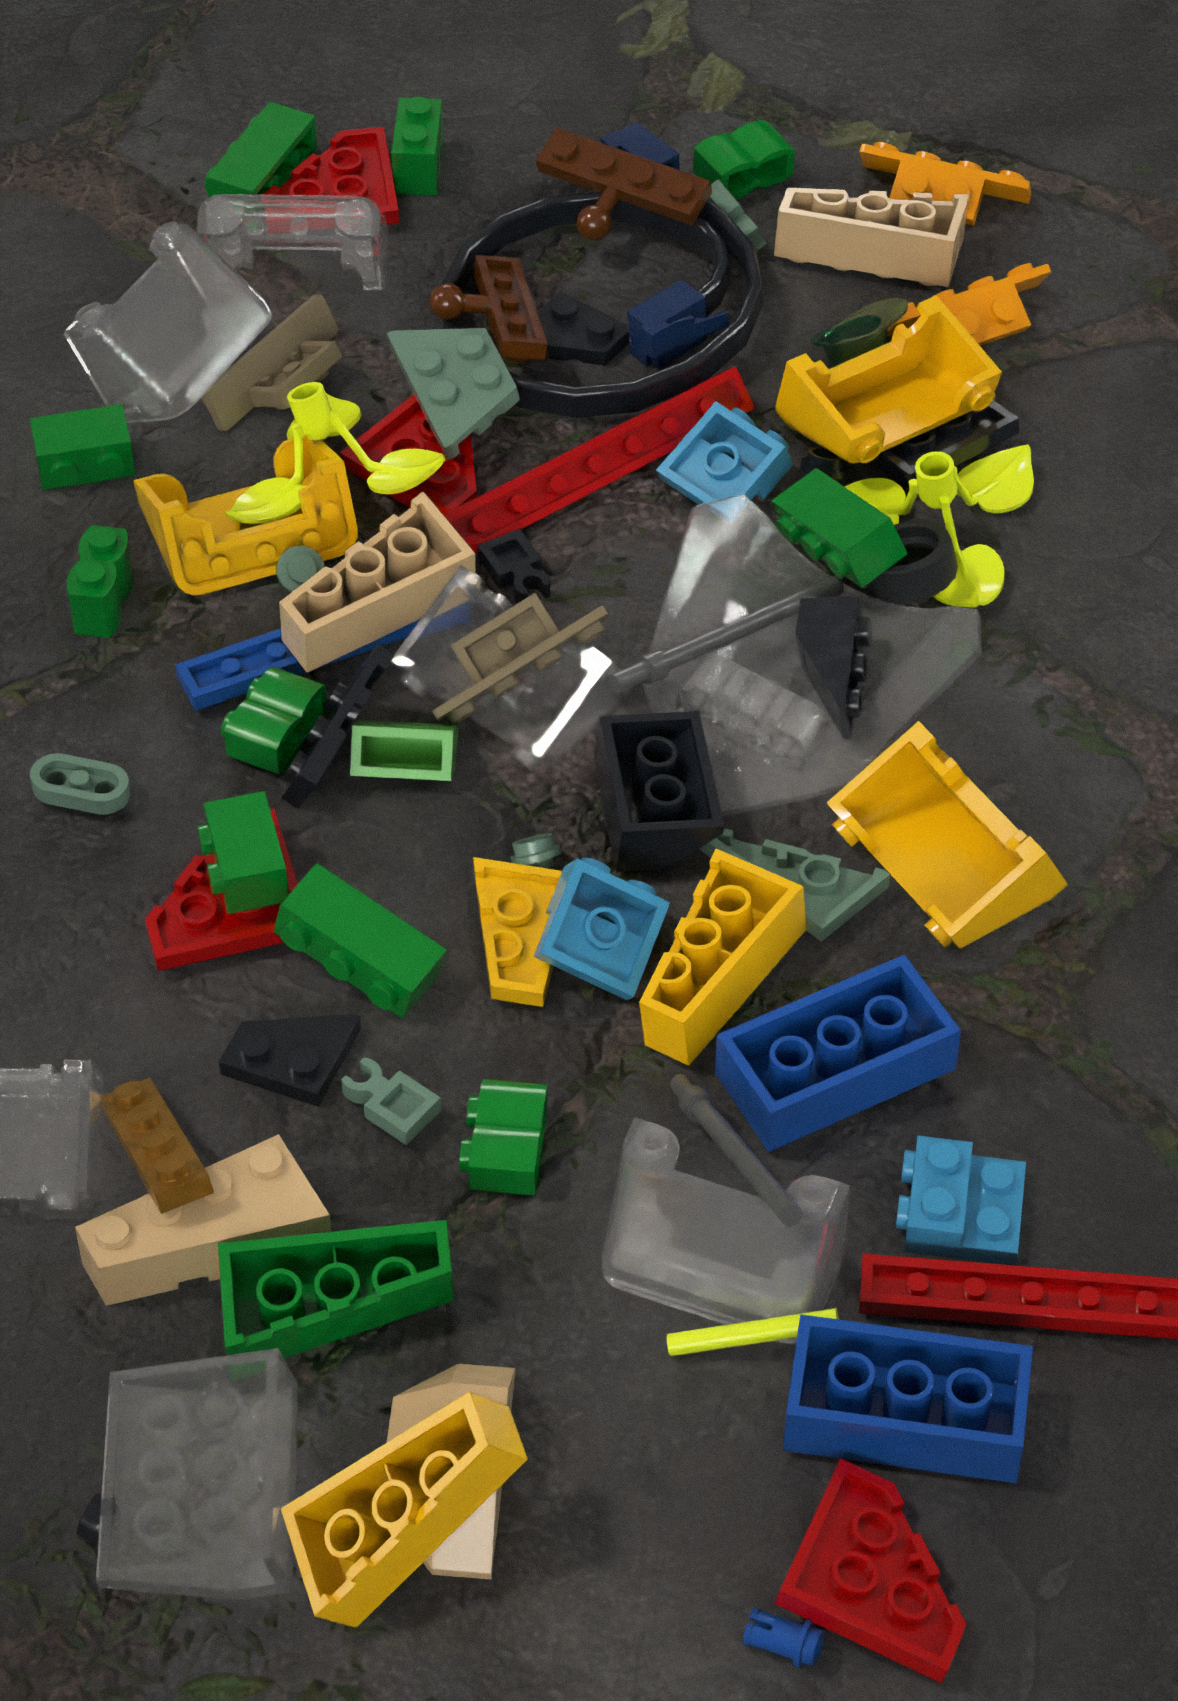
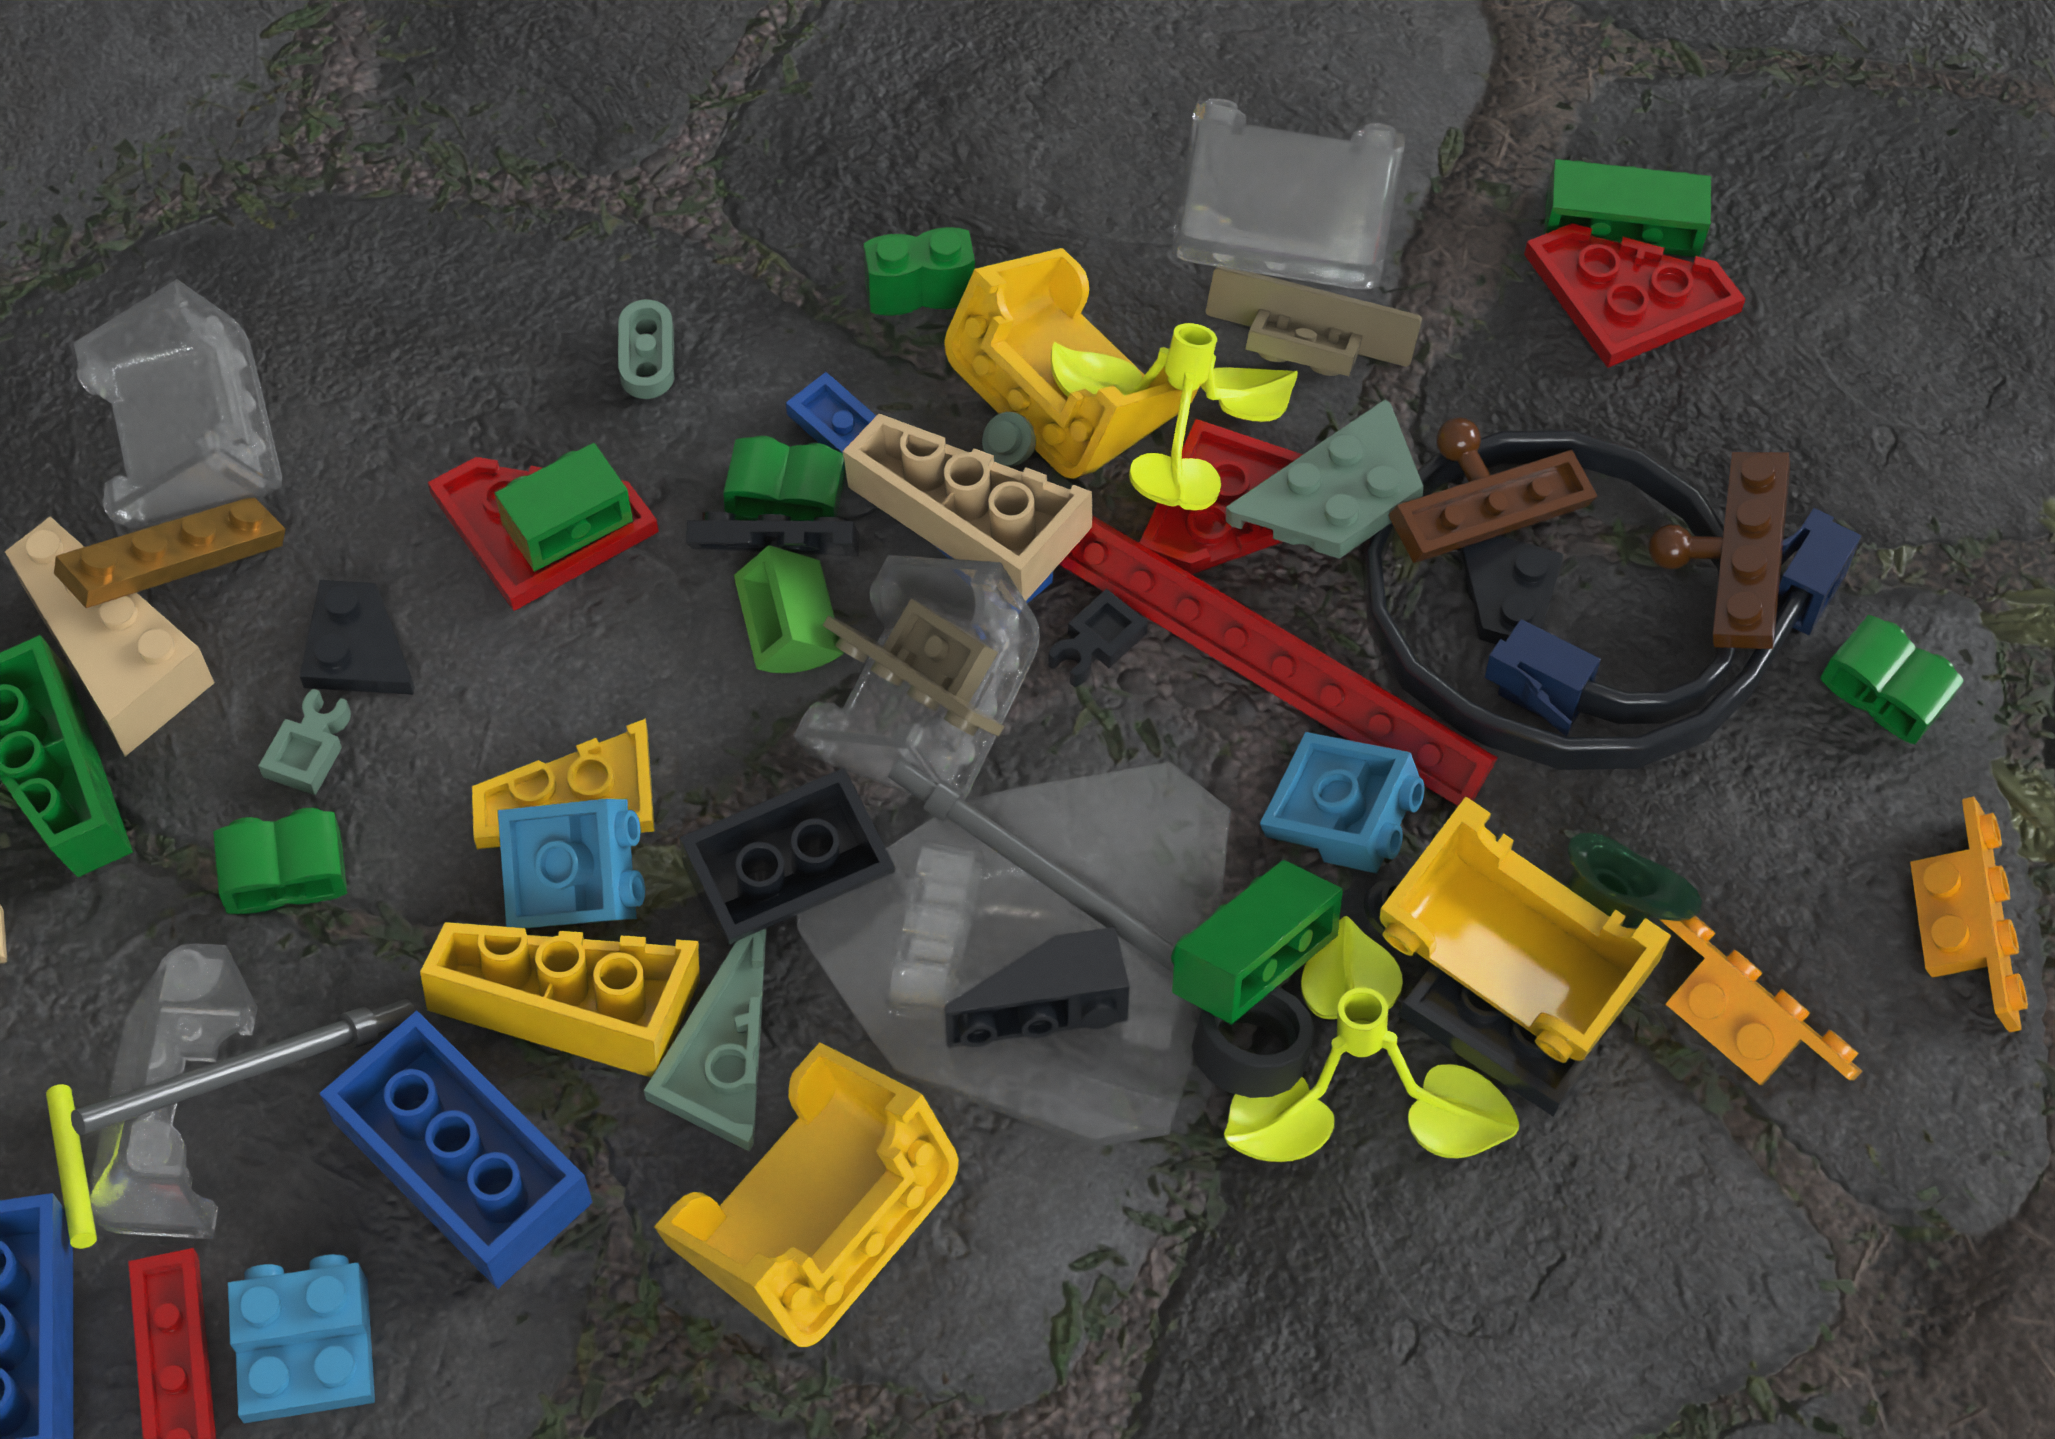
camera: 70 degrees right, 10 degrees up
green brick [29,404,135,490] -> none
clear windscreen [197,194,388,290] -> none
green brick [273,863,447,1019] -> none
green brick [391,97,444,196] -> none
sand green plate [510,833,562,869] -> none
sand green plate [709,180,767,251] -> none
tan wedge [774,188,969,287] -> none

